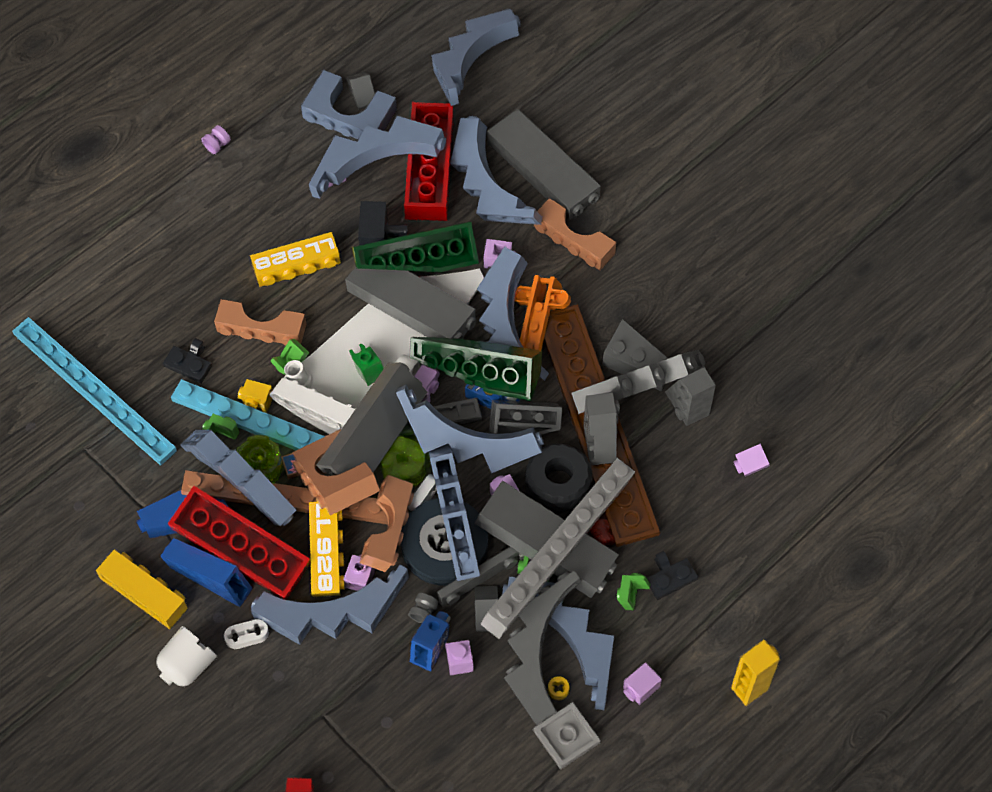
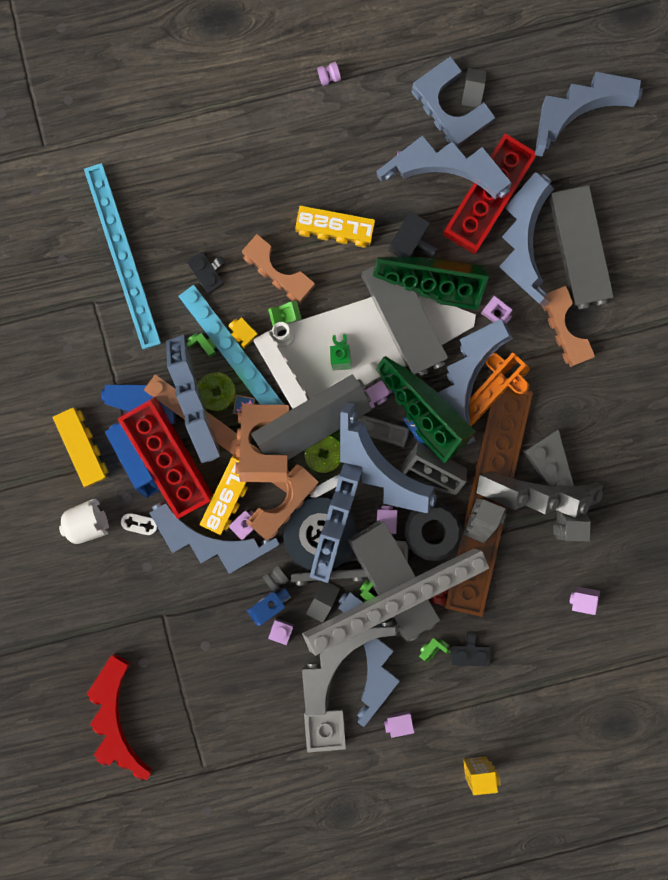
camera: 25 degrees right, 25 degrees up
yellow bush [548,677,569,701] -> none

